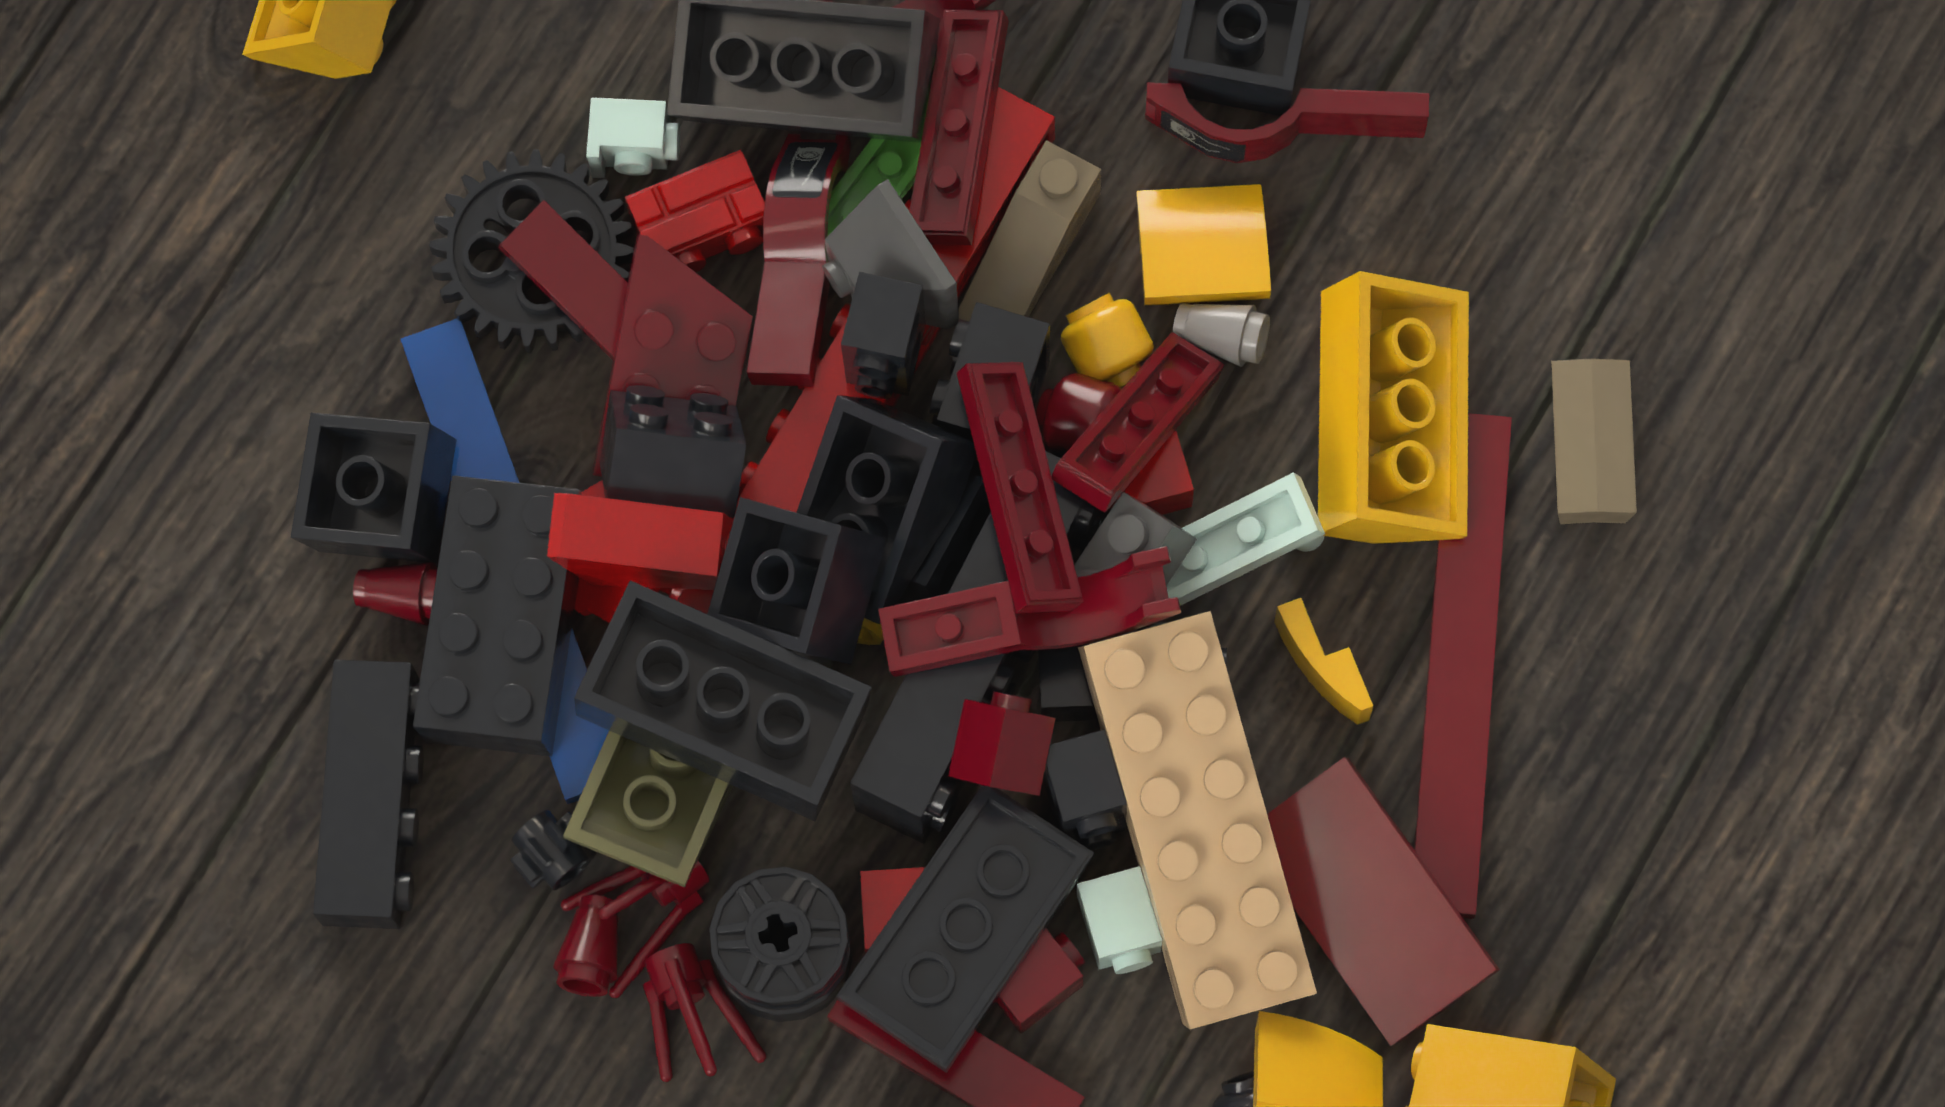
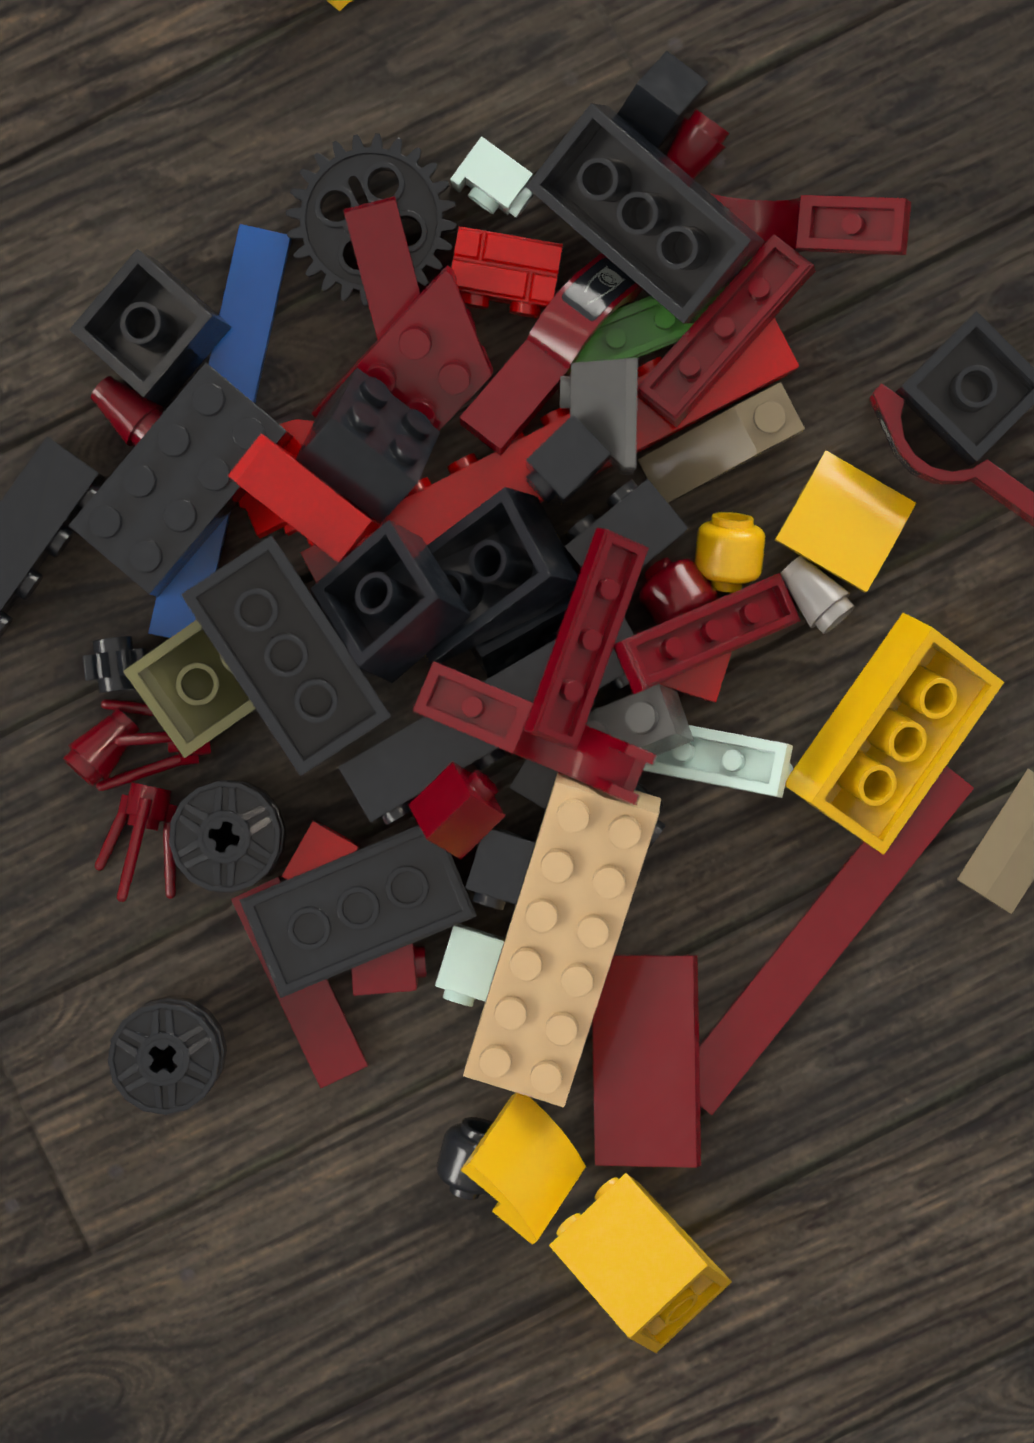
camera: 30 degrees right, 15 degrees up
yellow slope [1274,598,1373,725] -> none

